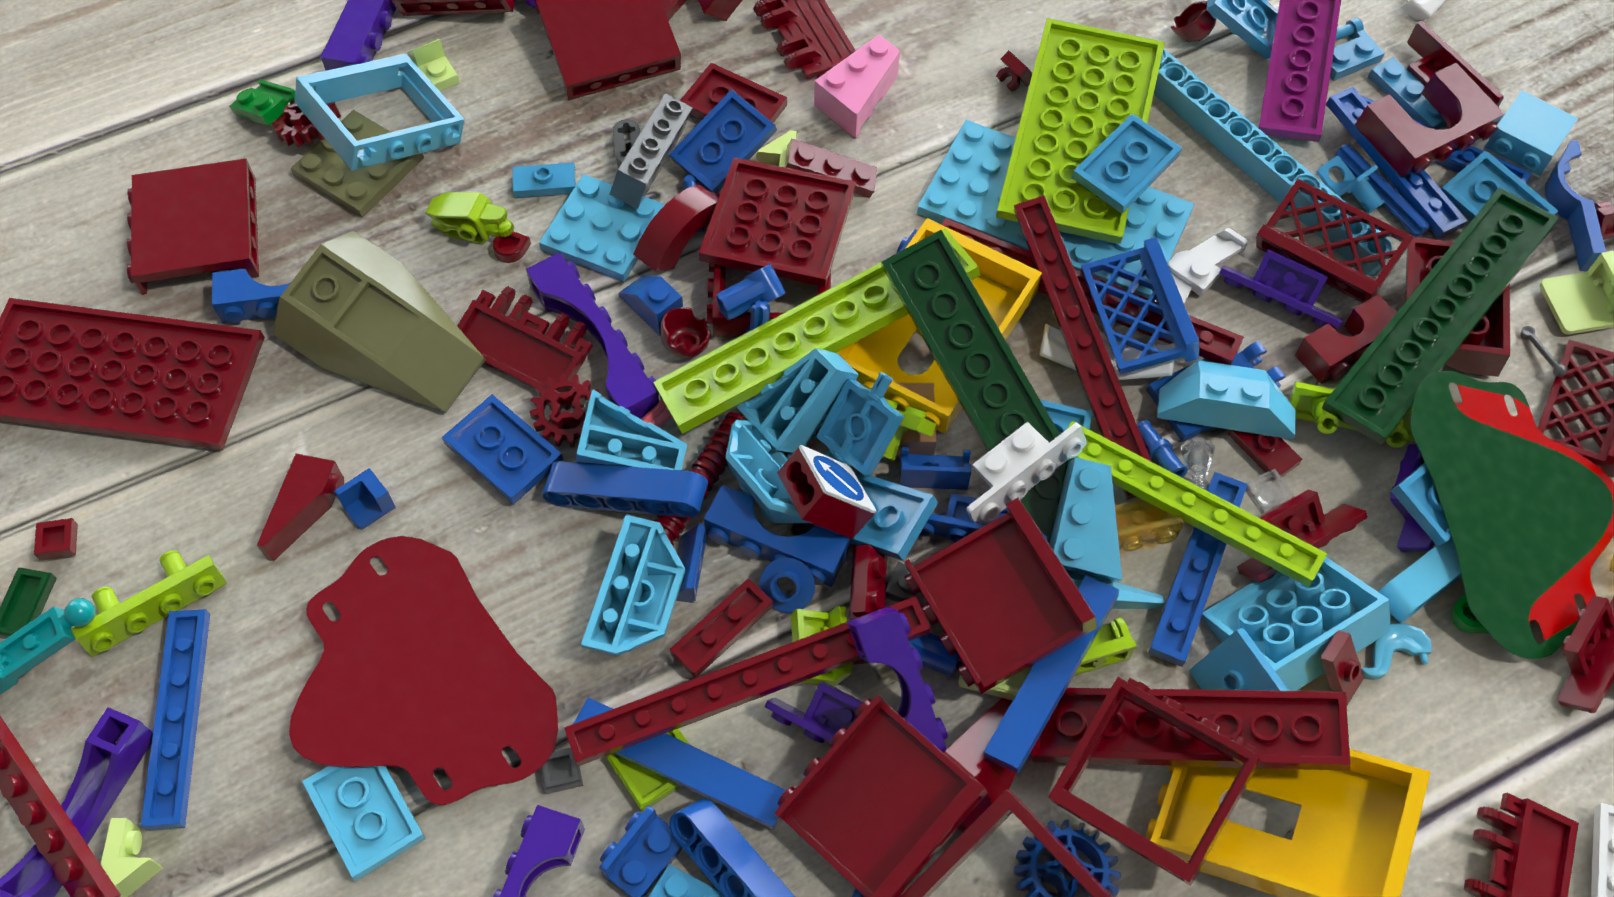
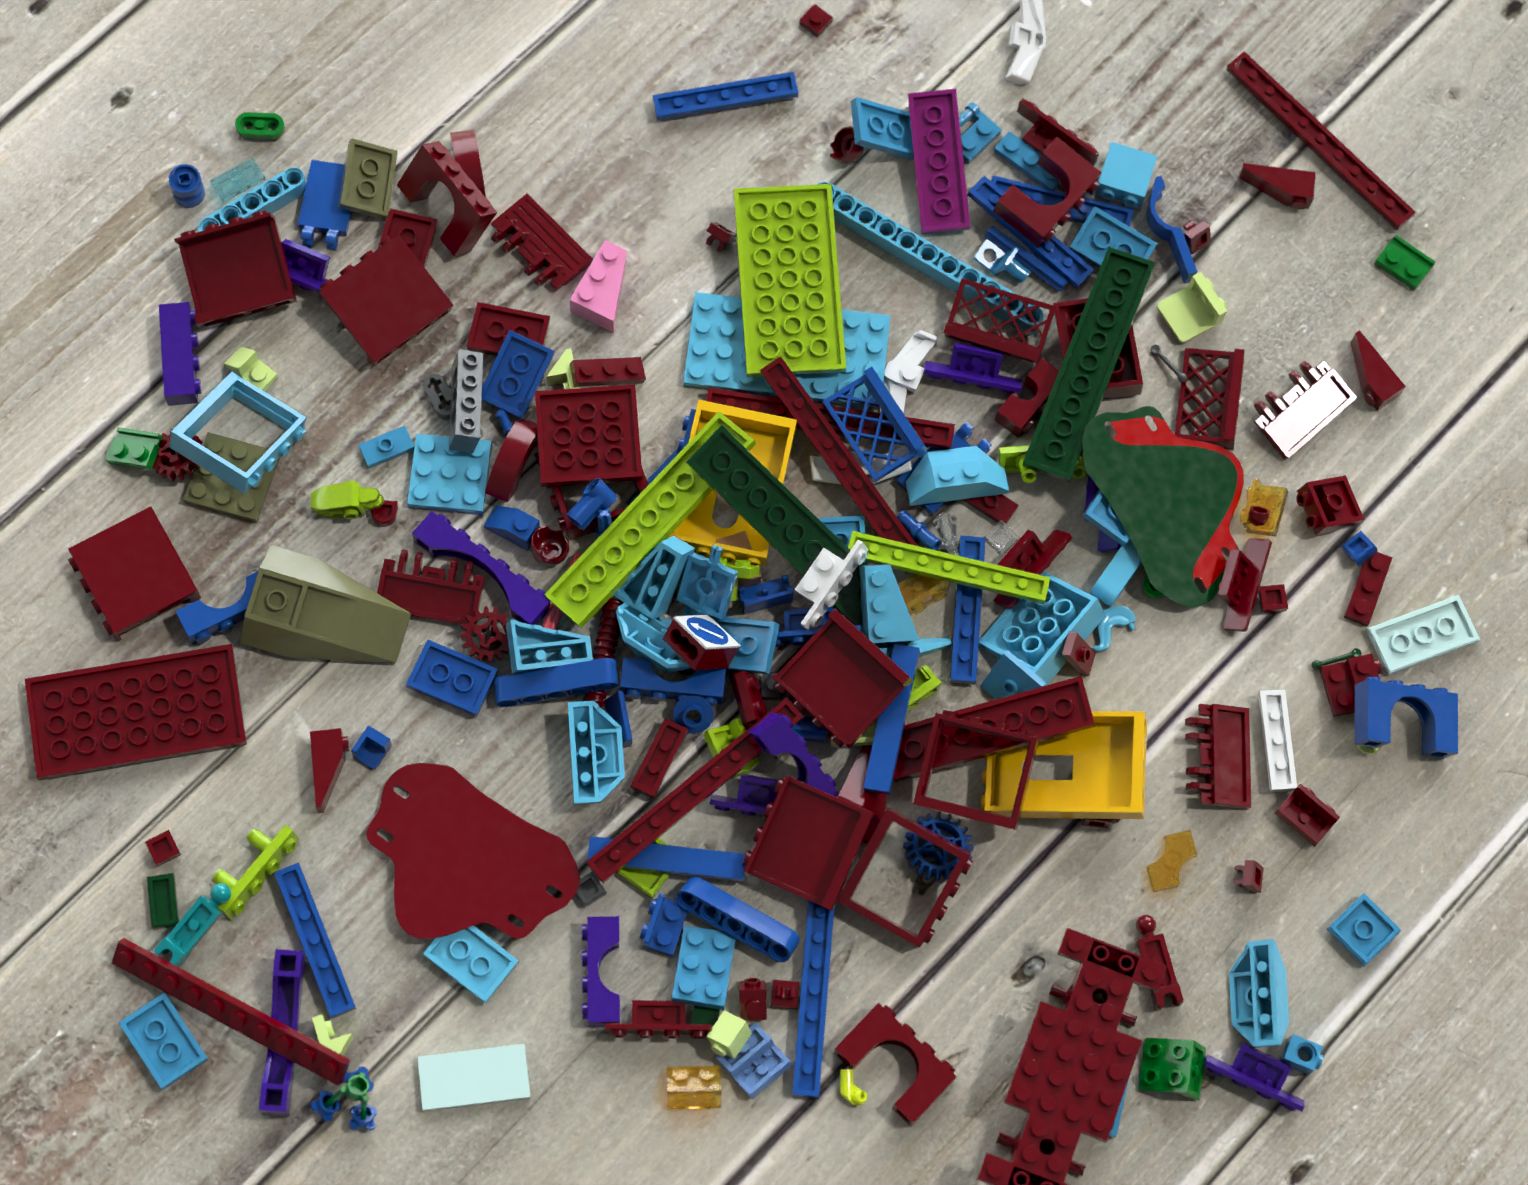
camera: 25 degrees left, 10 degrees up
dark azure plate [1072,113,1182,213] -> none

